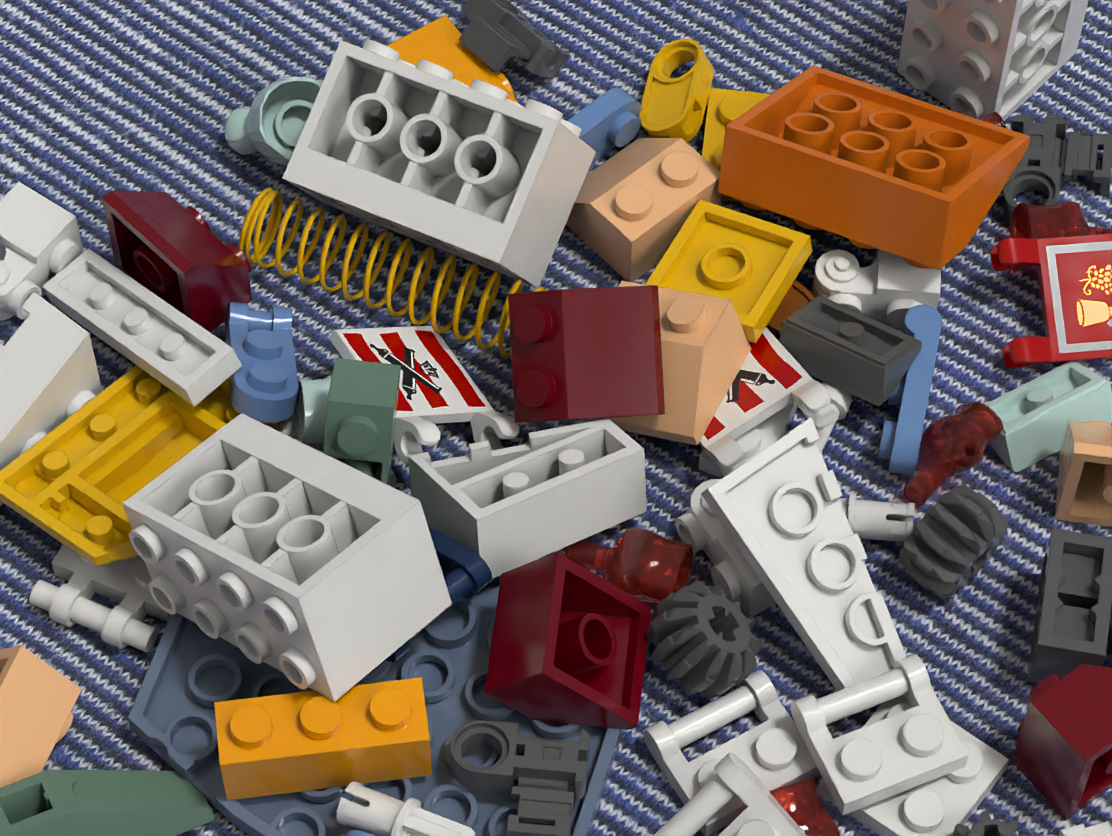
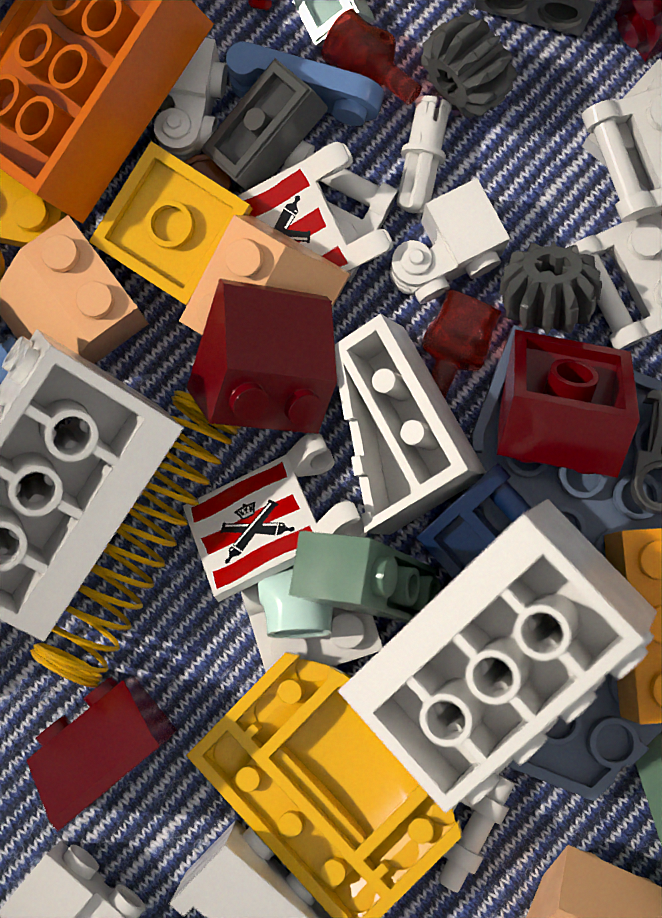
camera: 85 degrees left, 25 degrees up
white plate [42,248,242,407] -> none
medium blue plate [224,302,299,422] -> none
white wing [701,417,906,713] -> none

